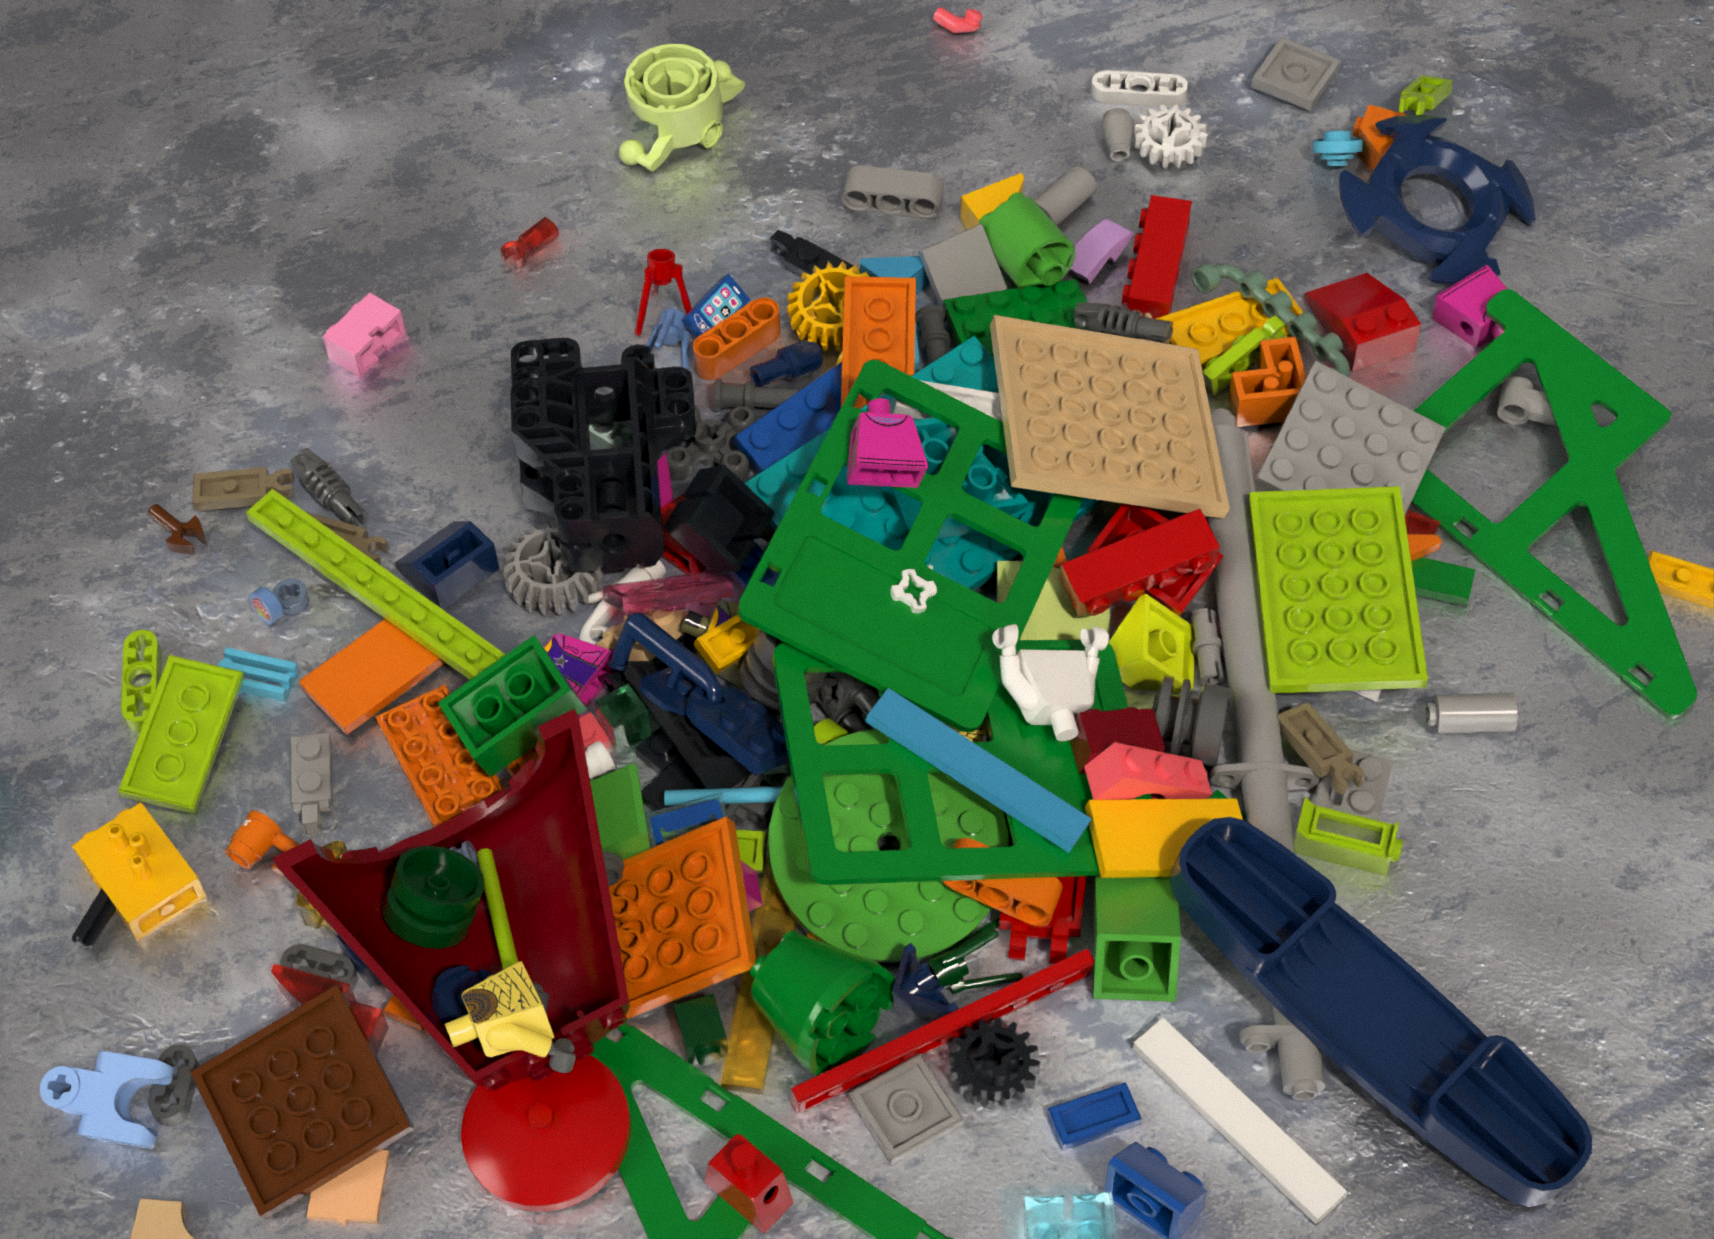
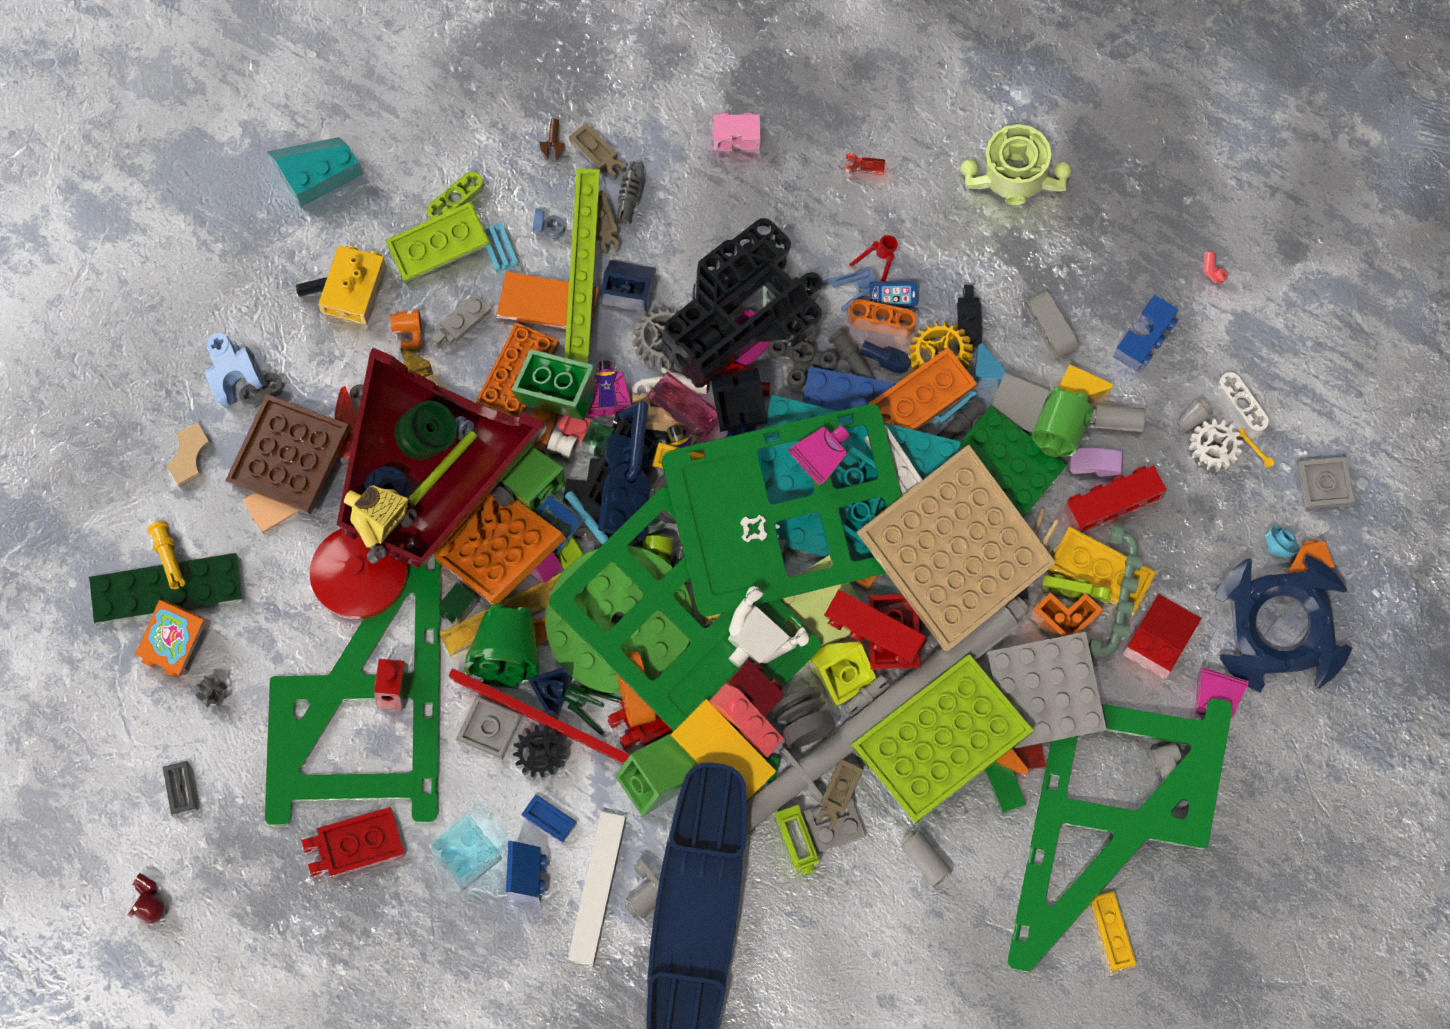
camera: 50 degrees right, 15 degrees up
dark azure tile [865,688,1092,853] -> none
dark grey hinge [1074,302,1173,344] -> none
lime plate [1398,75,1453,115] -> none
none -> blue arch [1113,294,1179,372]
none -> yellow hinge [1237,428,1274,468]

